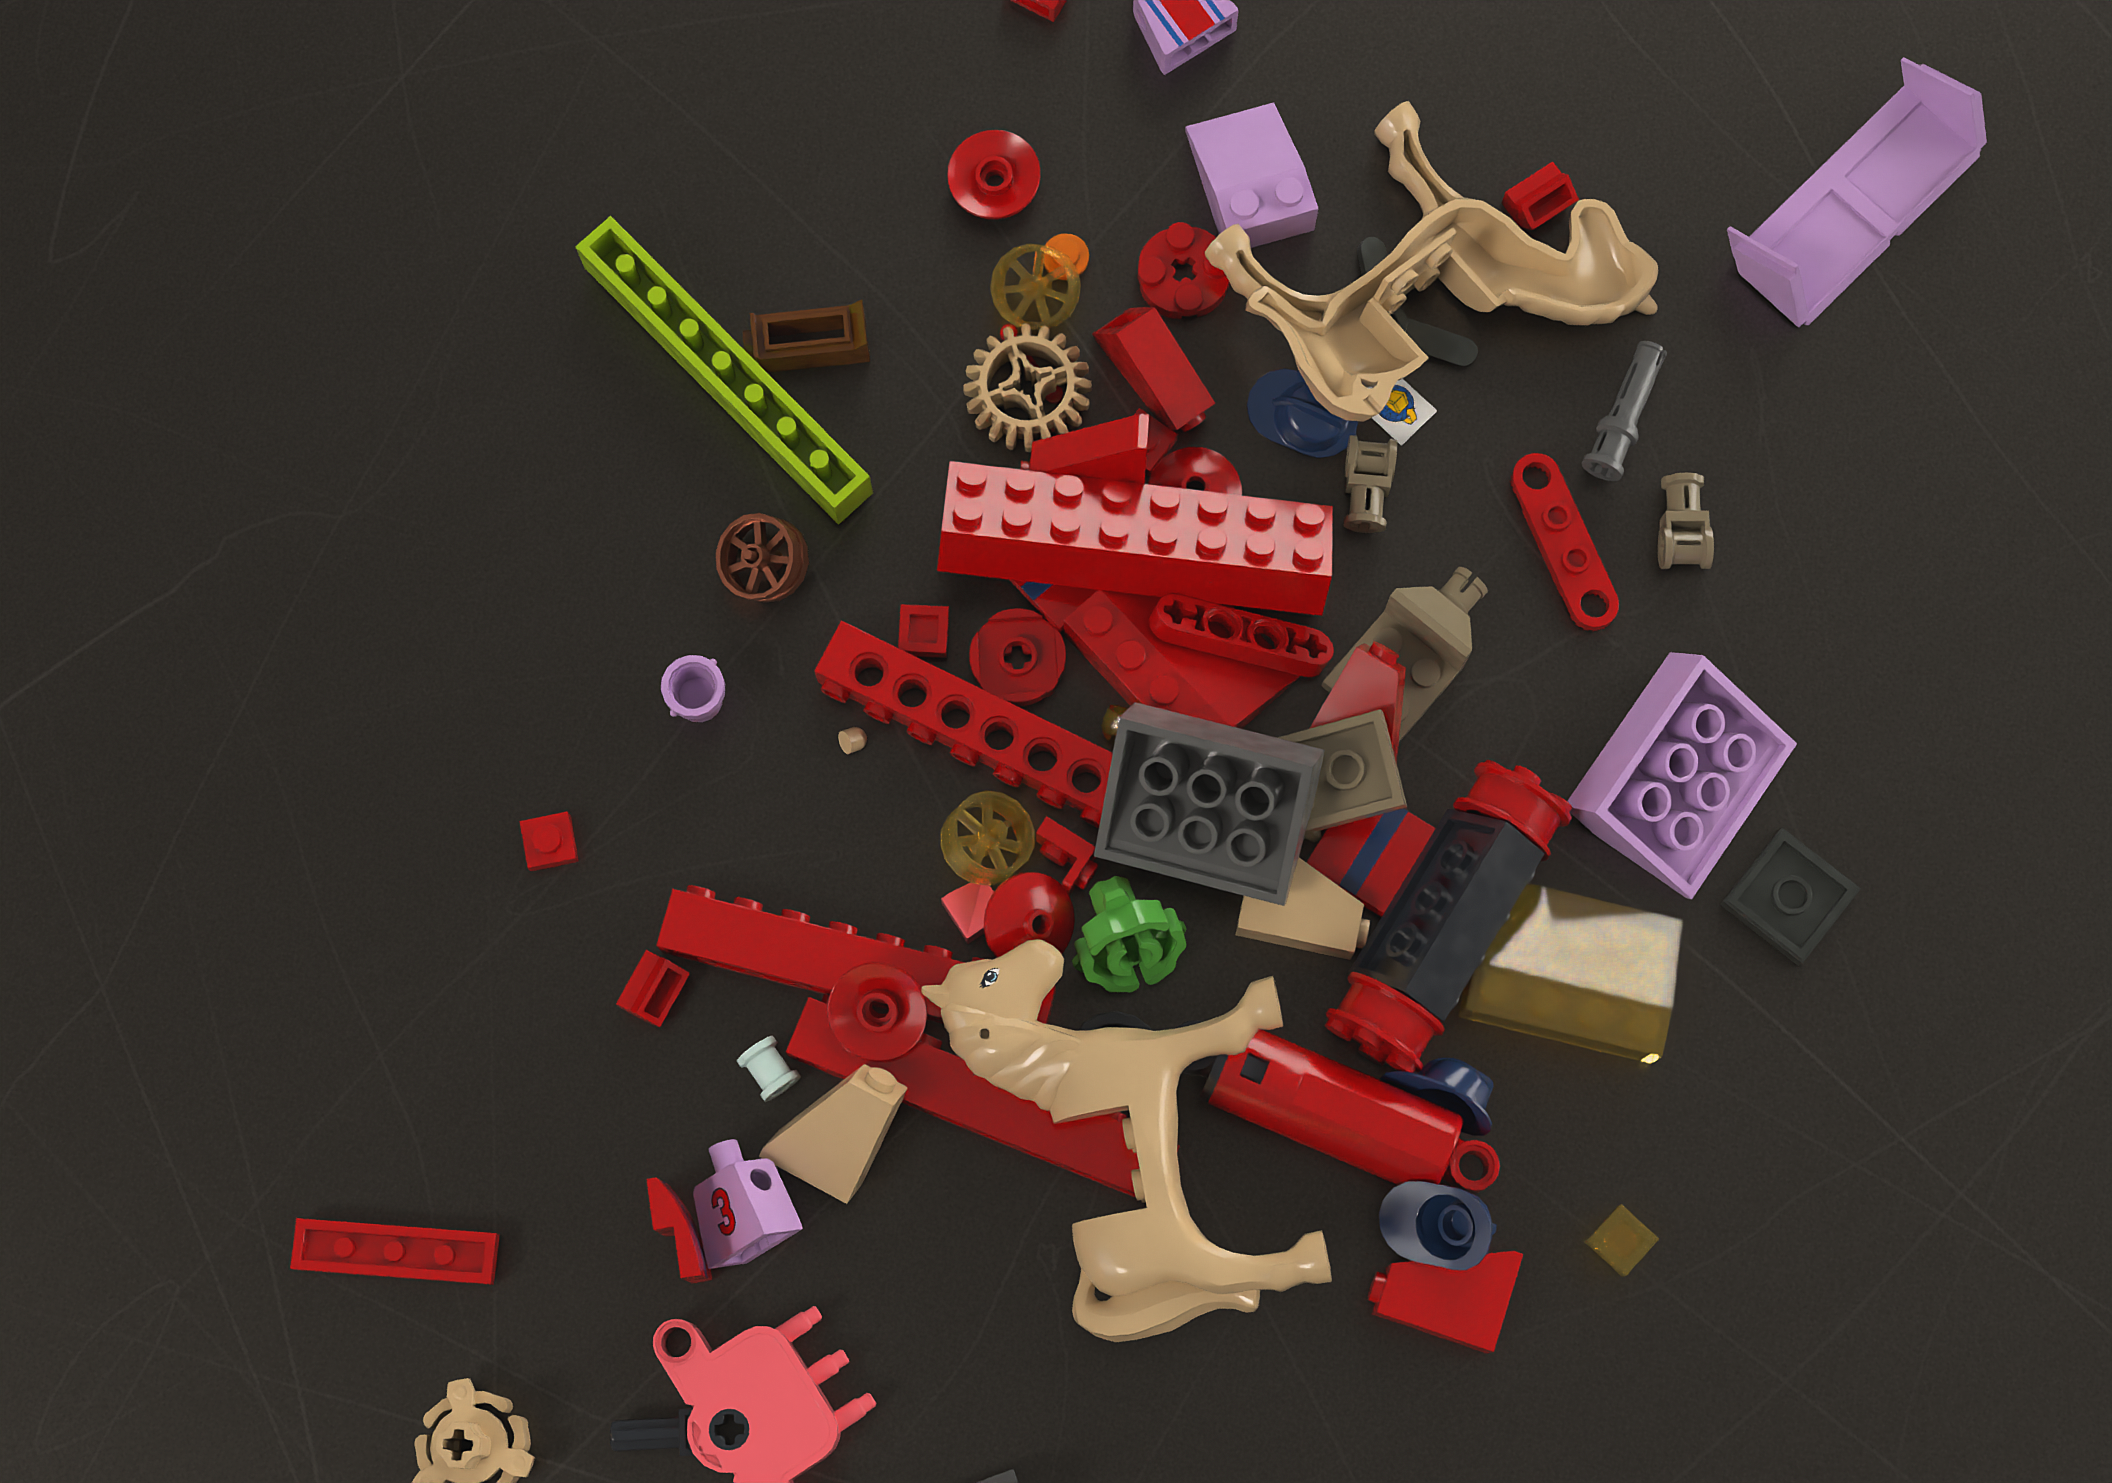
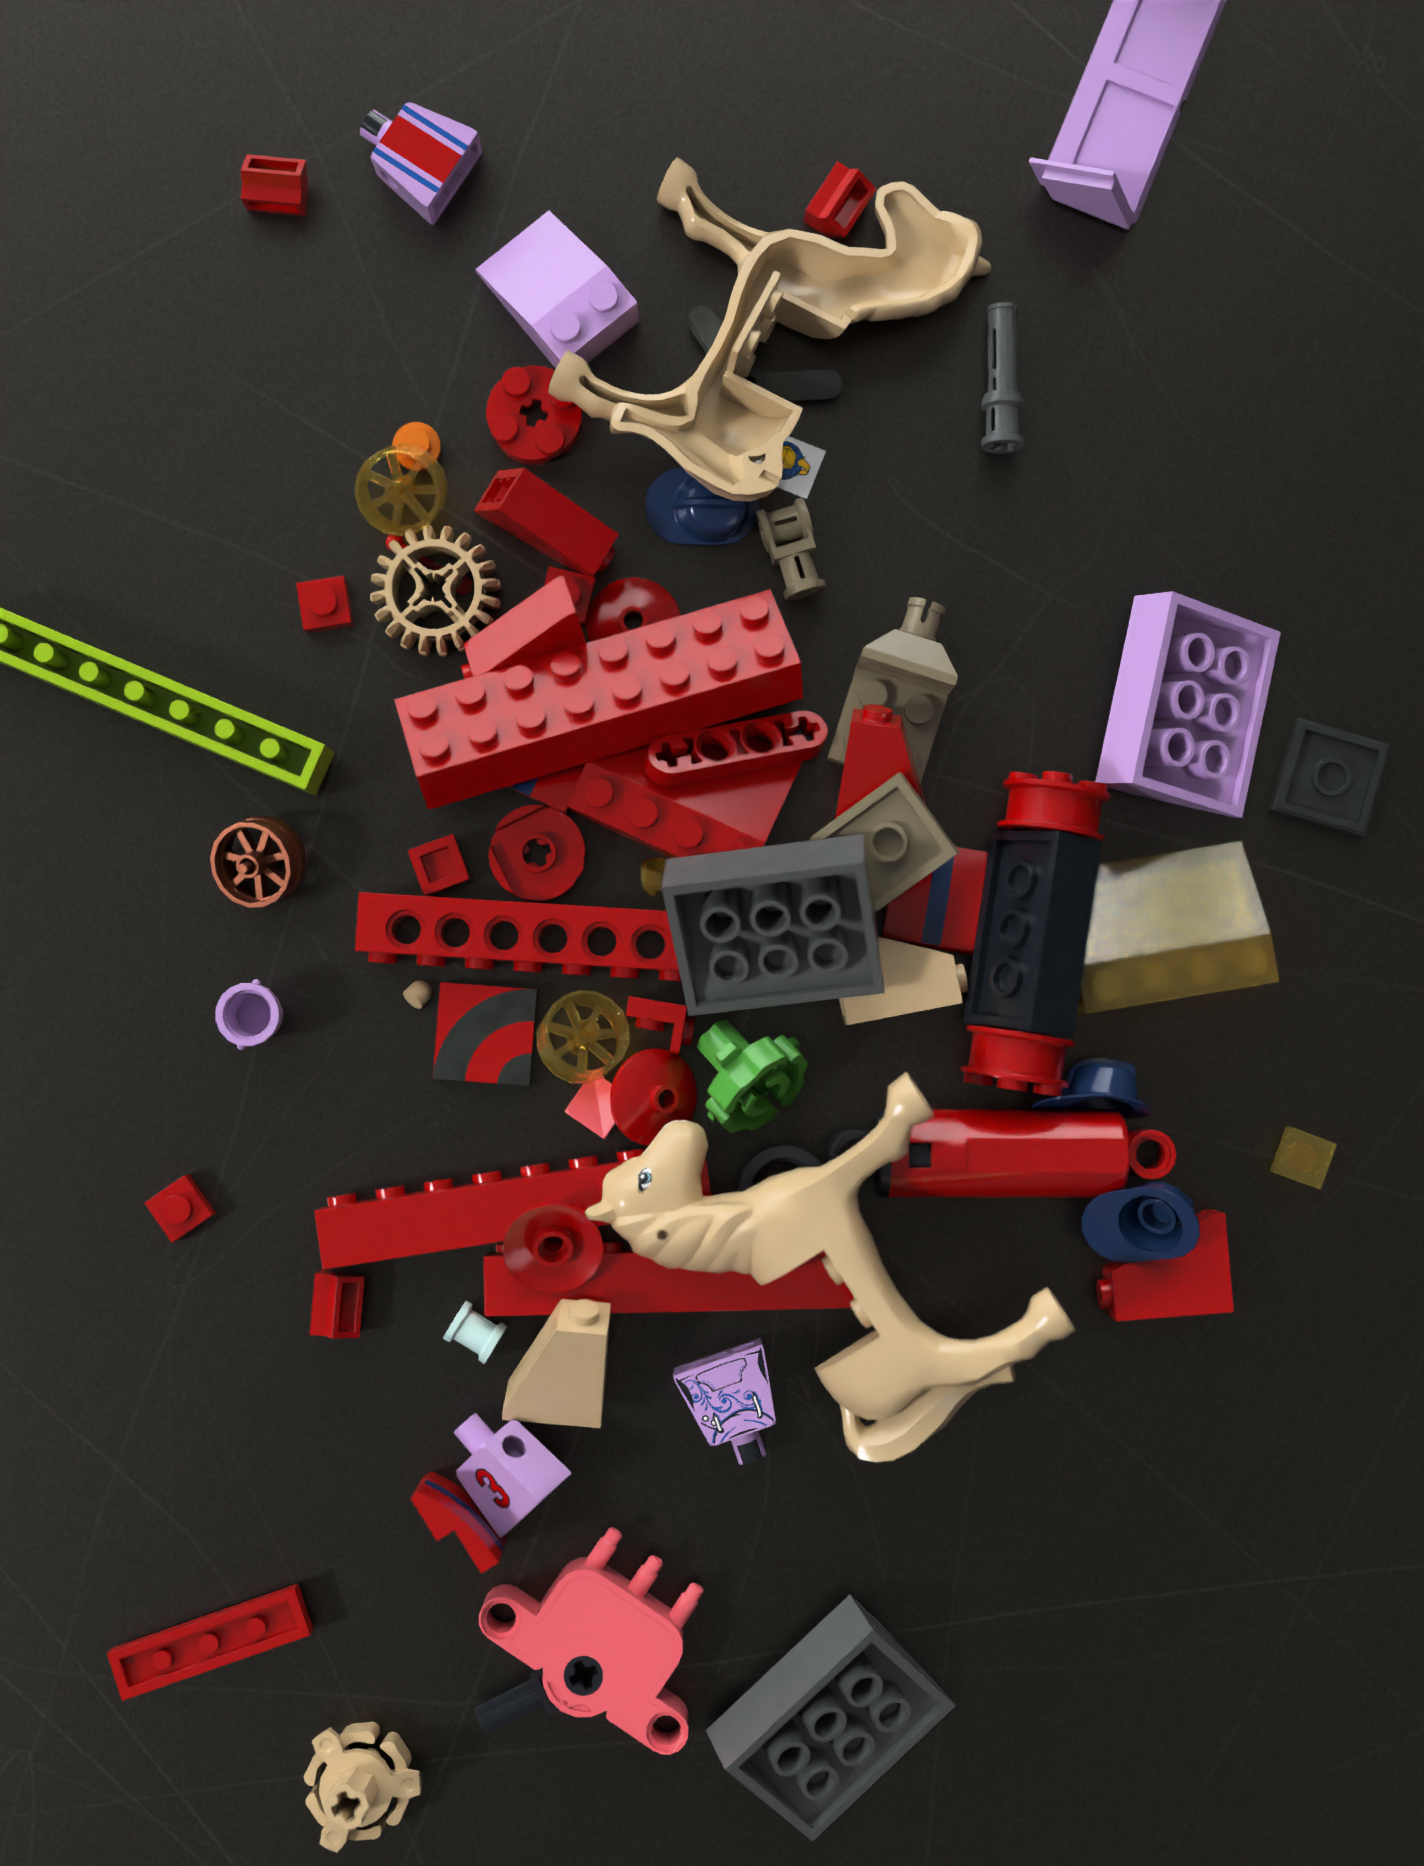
camera: 30 degrees left, 10 degrees up
reddish brown window [743,299,870,373] -> none
red dish [948,130,1041,219] -> none
red plate [1510,453,1619,632] -> none
dark tan connector [1658,472,1714,569] -> none
none -> red plate [296,575,354,633]
none -> tile [432,982,538,1086]
none -> lavender torso [673,1337,776,1465]

